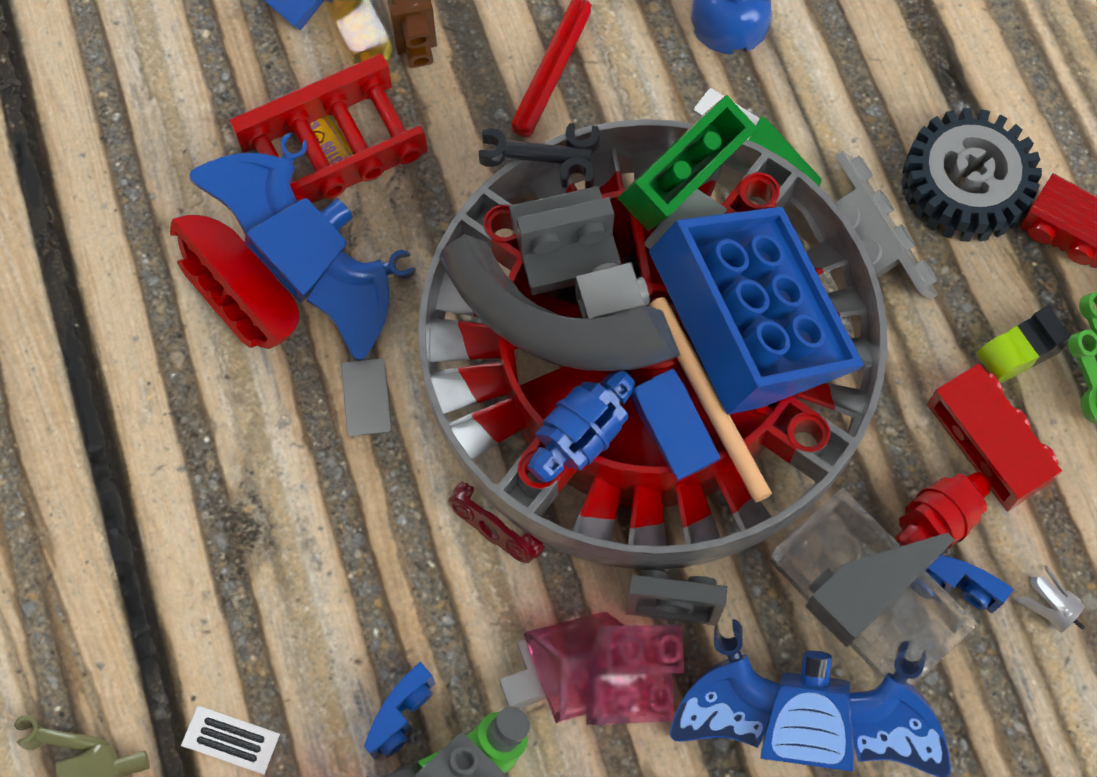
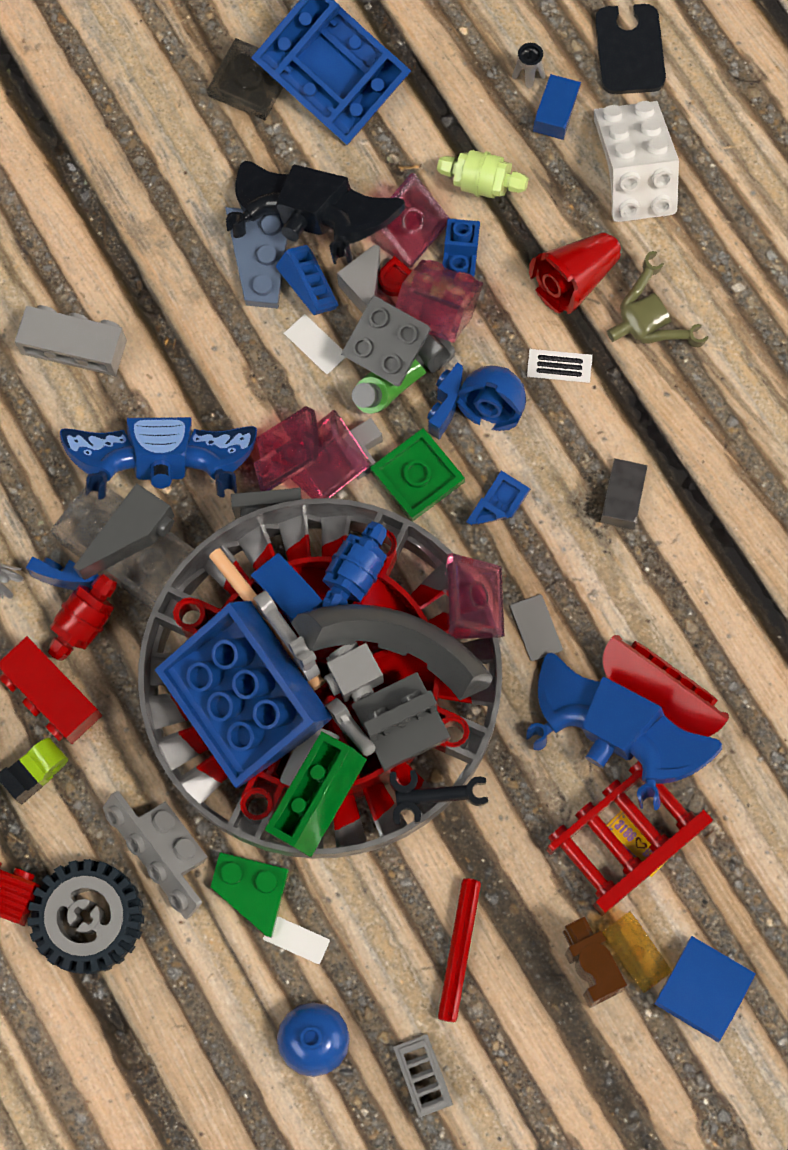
camera: 170 degrees right, 5 degrees up
none -> light grey bar [253,590,321,682]
none -> light grey bar [325,697,376,756]
none -> green plate [370,428,465,522]
none -> clear pink slope [445,553,505,639]
none -> blue cylinder [457,365,526,431]
none -> blue slope [466,470,531,526]
none -> flat silver slope [600,458,648,530]

